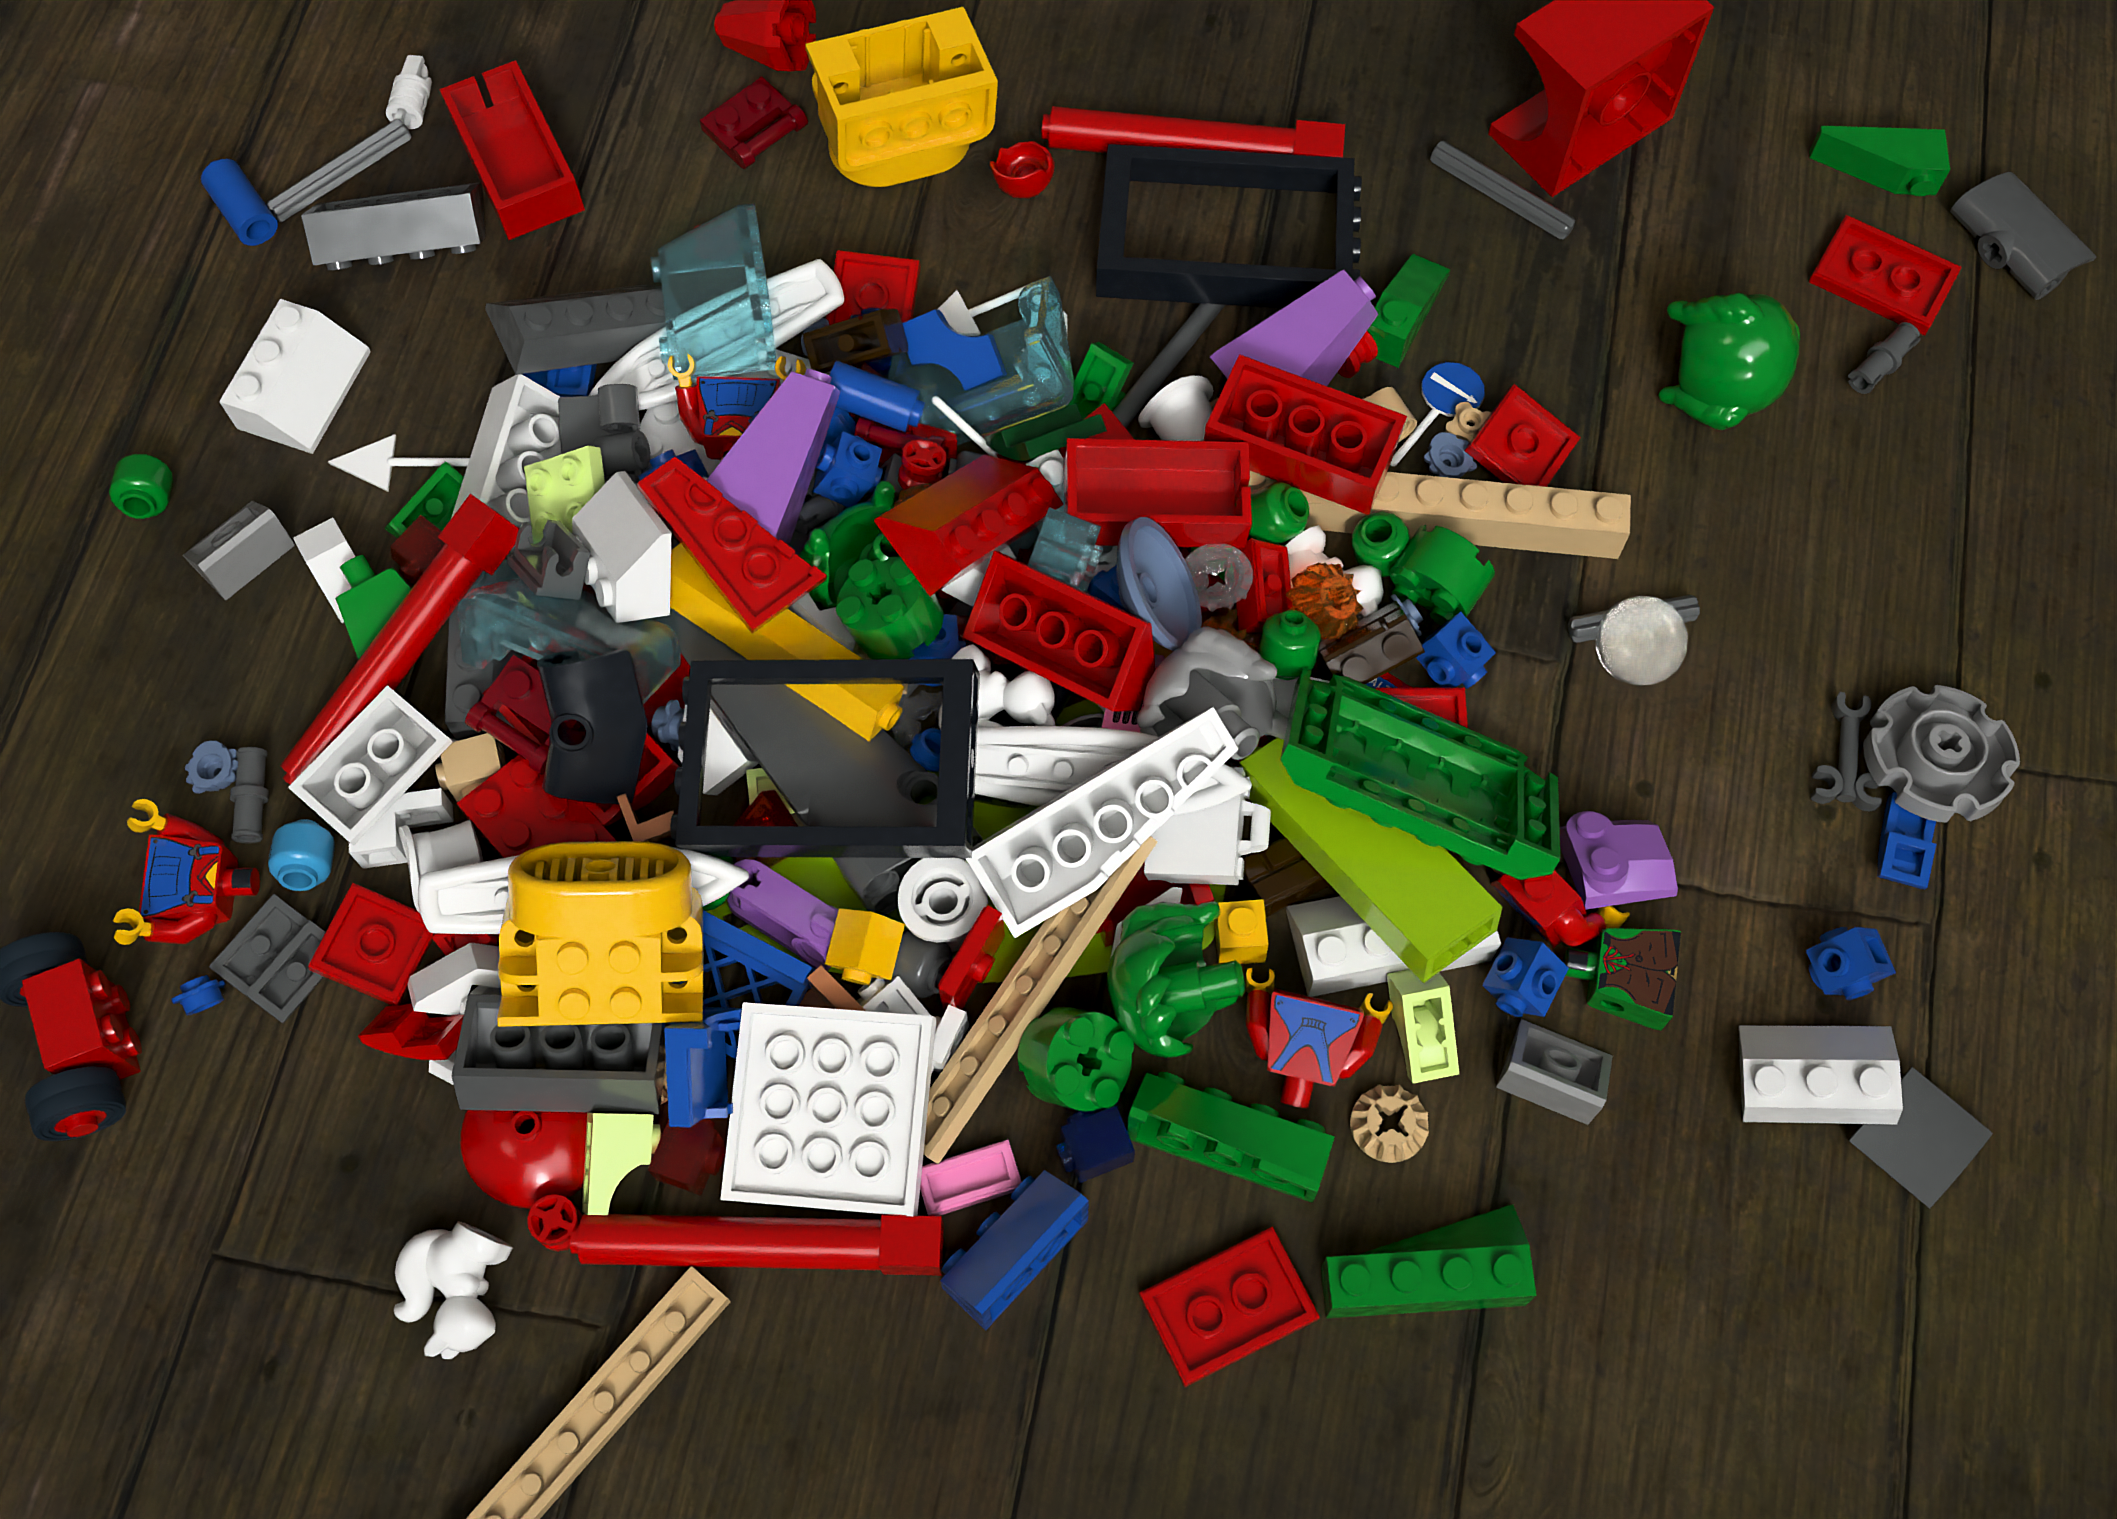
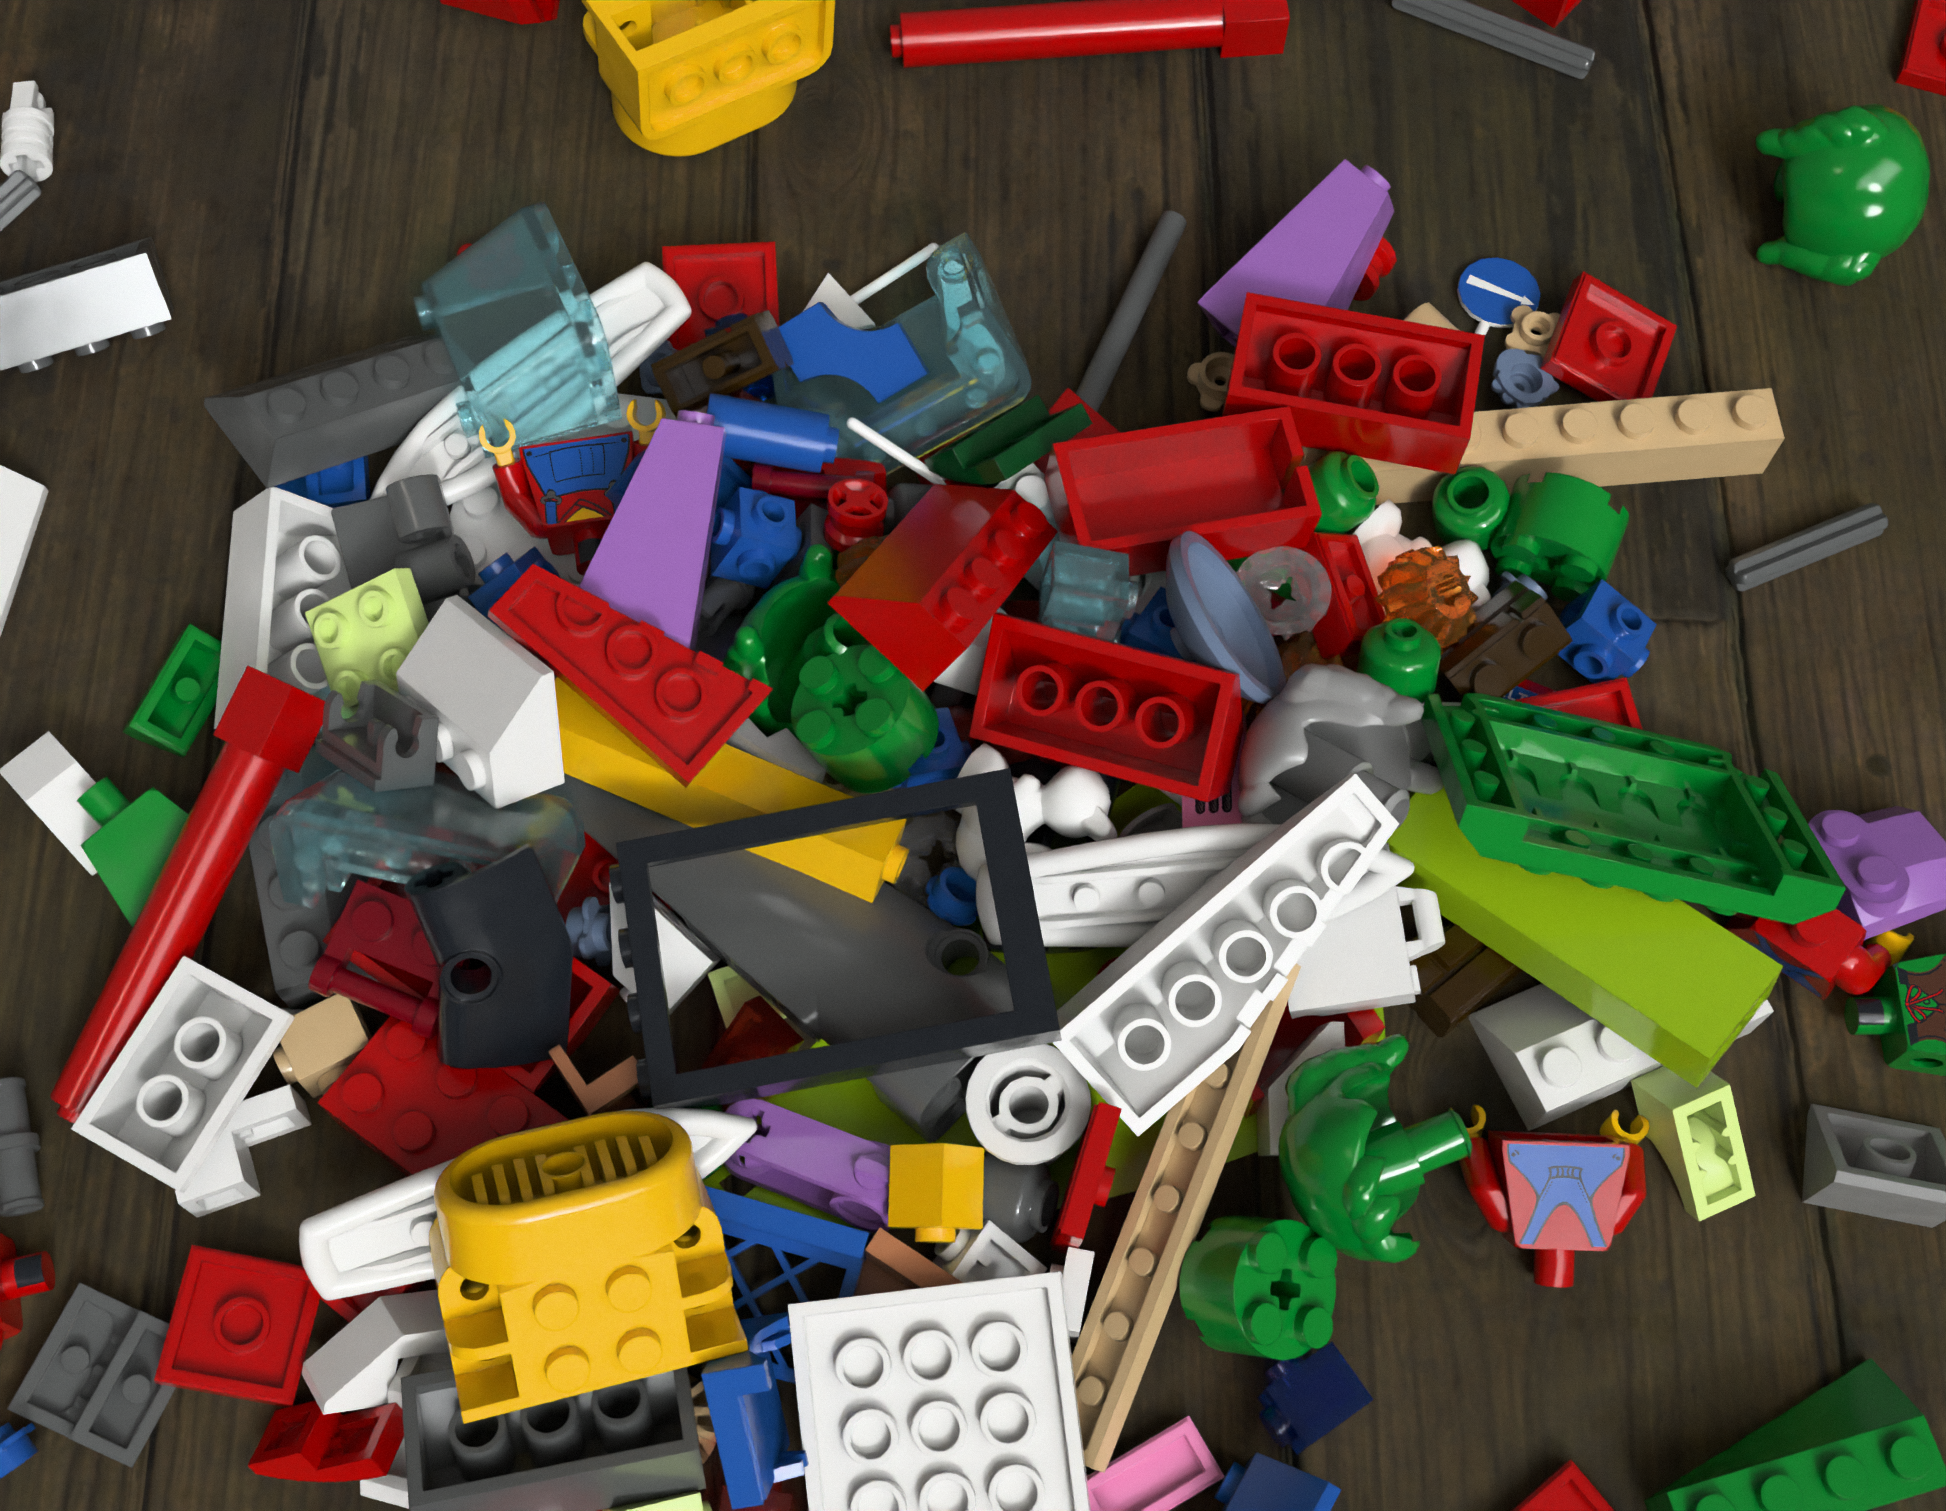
camera: 15 degrees left, 0 degrees up
dark azure head [268,819,335,891] -> none
white piece [328,434,470,492] -> none
clear red brick [391,514,445,585] -> none
white piece [399,820,484,913] -> none
red piece [439,60,585,240] -> none
dark red plate [700,77,808,169] -> none
red hair [990,141,1055,199] -> none
green slope [1062,342,1134,420] -> none
black window [1096,144,1362,308] -> none
green wedge [1127,1072,1335,1203] -> none
white piece [1138,375,1214,441] -> none
yellow brick [1214,899,1268,964] -> none
tan gear [1350,1084,1429,1163] -> none
green slope [1367,254,1451,368] -> none
blue brick [1482,937,1569,1017] -> none
clear tile [1595,596,1688,686] -> none

